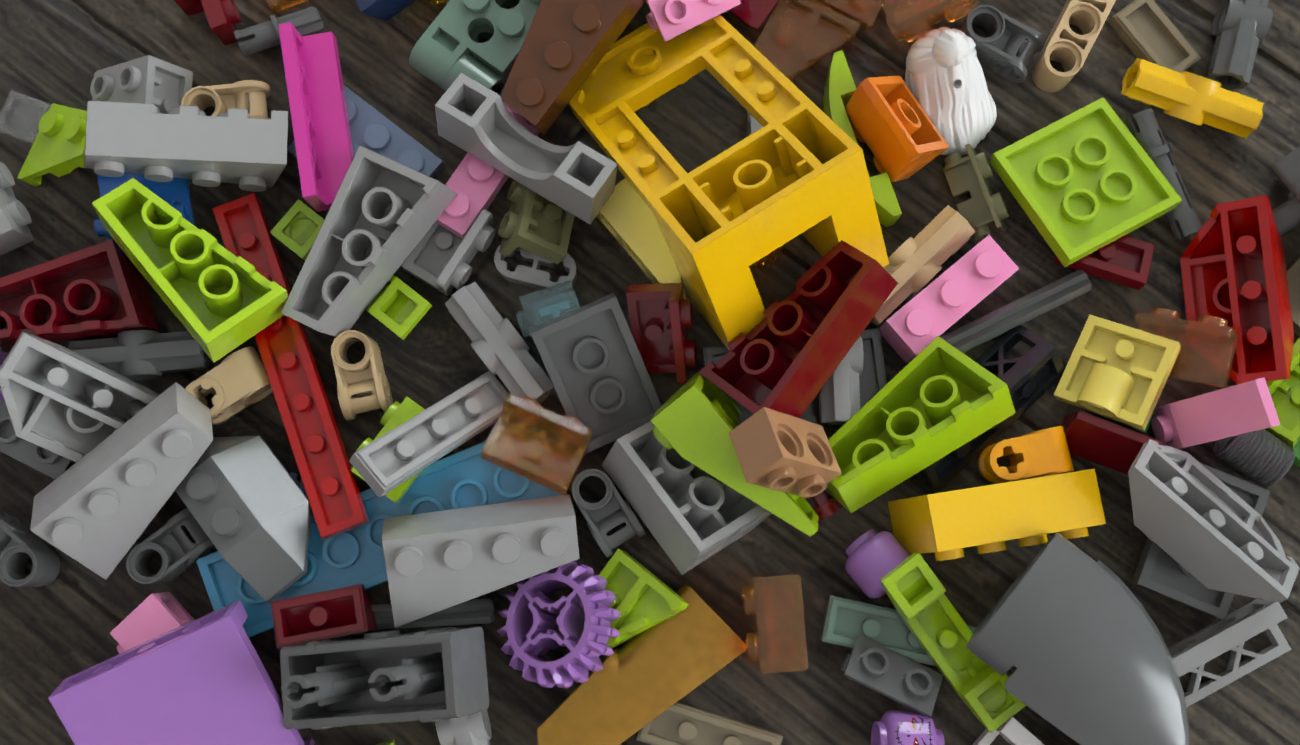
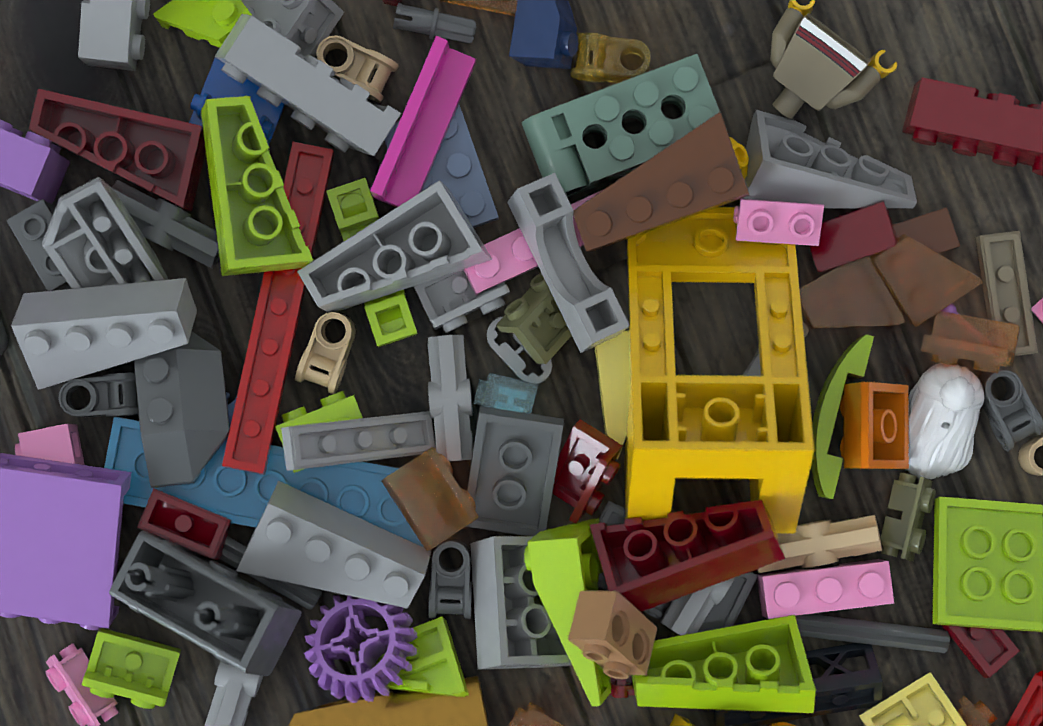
camera: 30 degrees right, 5 degrees up
tan piece [185,346,273,425] -> none

